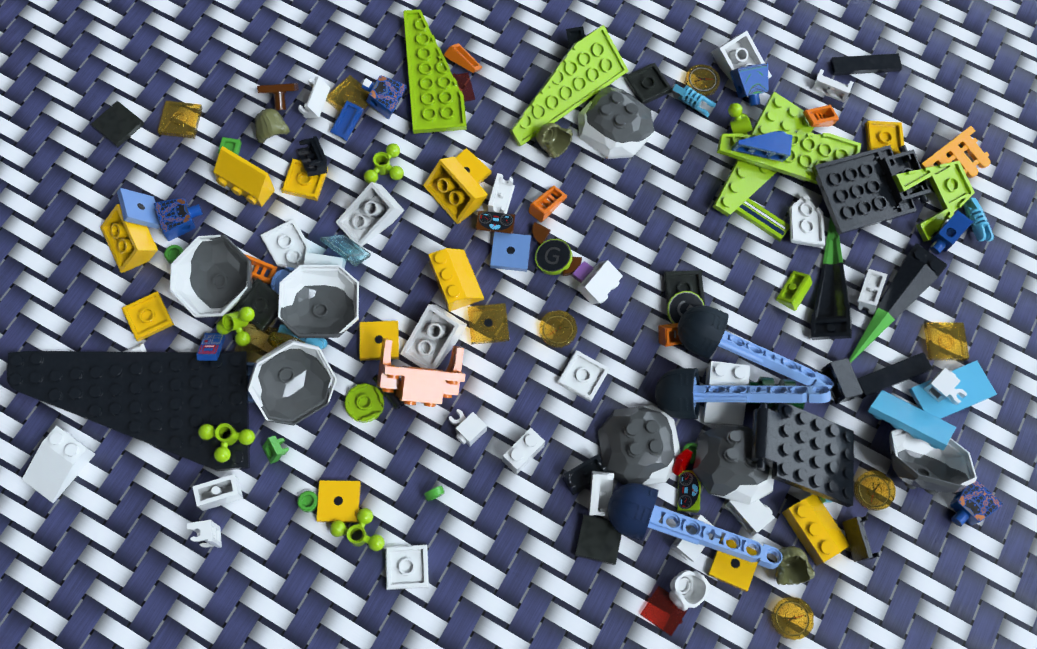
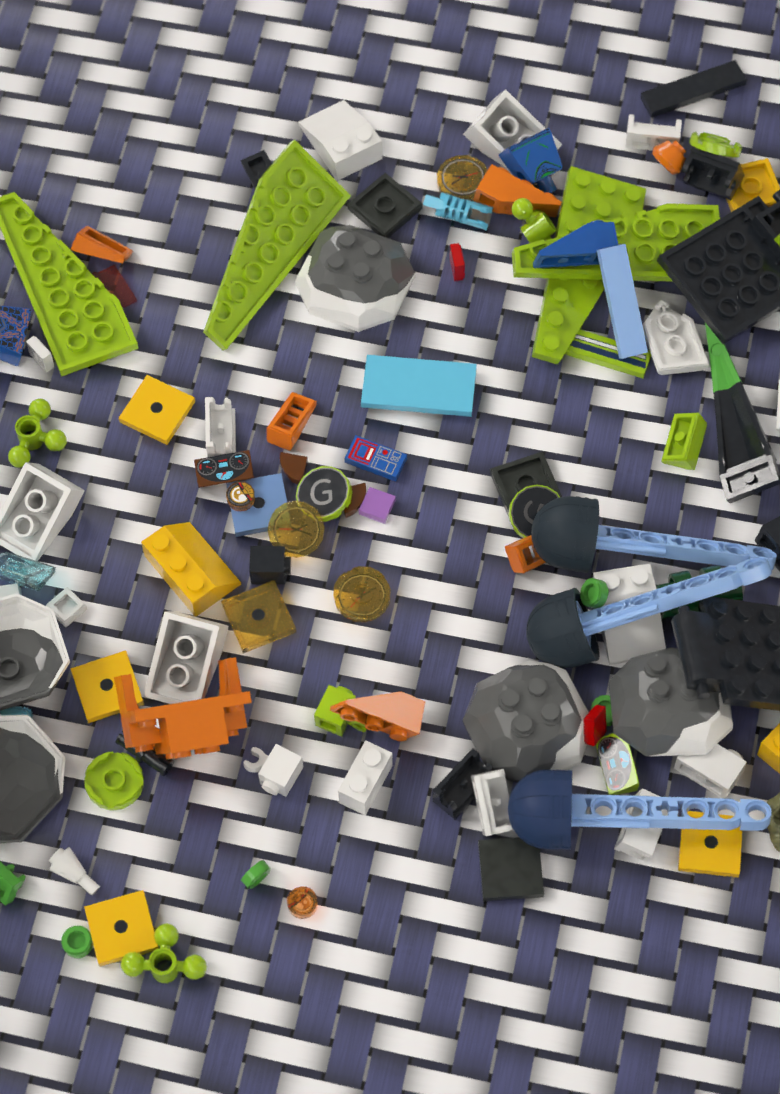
camera: 10 degrees left, 5 degrees down
white tile [386,545,429,590] -> none
yellow slope [423,156,488,224] -> none
olive hair [536,123,573,159] -> none
white tile [557,350,610,402] -> none
white brick [577,260,622,304] -> none
clear red piece [640,586,689,636] -> none
white hair [669,570,711,611] -> none
orange slope [803,105,839,127] -> none
none -> white tile [26,336,54,373]
none -> white tile [46,587,87,627]
none -> white cone [49,847,100,895]
none -> tile [226,482,255,511]
none -> black brick [249,546,291,584]
none -> clear yellow tile [267,501,325,558]
none -> clear orange tile [287,886,318,919]
none -> white slope [298,100,383,181]
none -> lime brick [314,685,367,737]
none -> orange slope [330,691,426,741]
none -> blue tile [344,435,407,482]
none -> medium azure tile [361,355,477,417]
none -> red tile [450,243,465,281]
none -> orange slope [473,164,562,217]
none -> bright green tile [580,578,608,608]
none -> light blue tile [597,244,648,359]
none -> orange cone [652,140,687,175]
none -> black hinge [682,147,744,200]
none -> lime tile [689,132,743,158]

